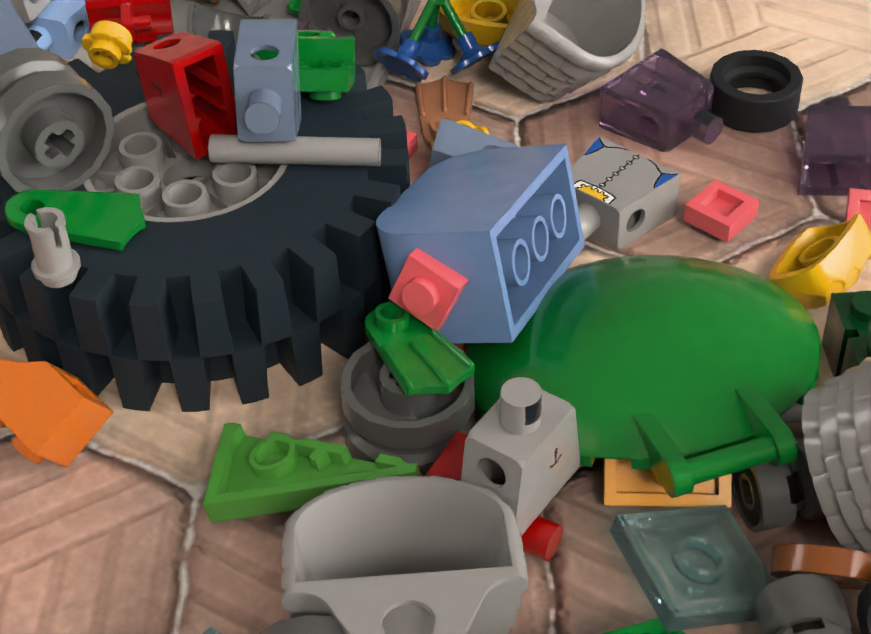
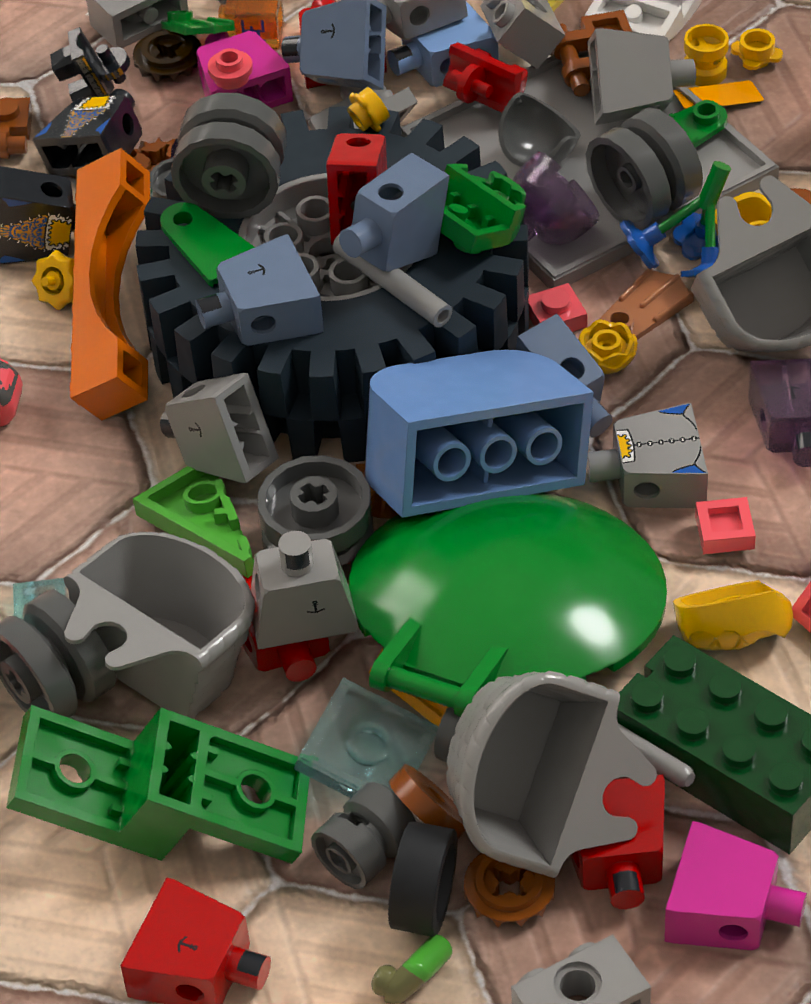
camera: 45 degrees right, 5 degrees up
light grey pin [24,207,81,288] -> none
green piece [365,302,475,396] -> none
coral plate [388,248,469,331] -> none
none -> light grey torso [160,373,279,483]
none -> sand blue torso [195,234,324,346]

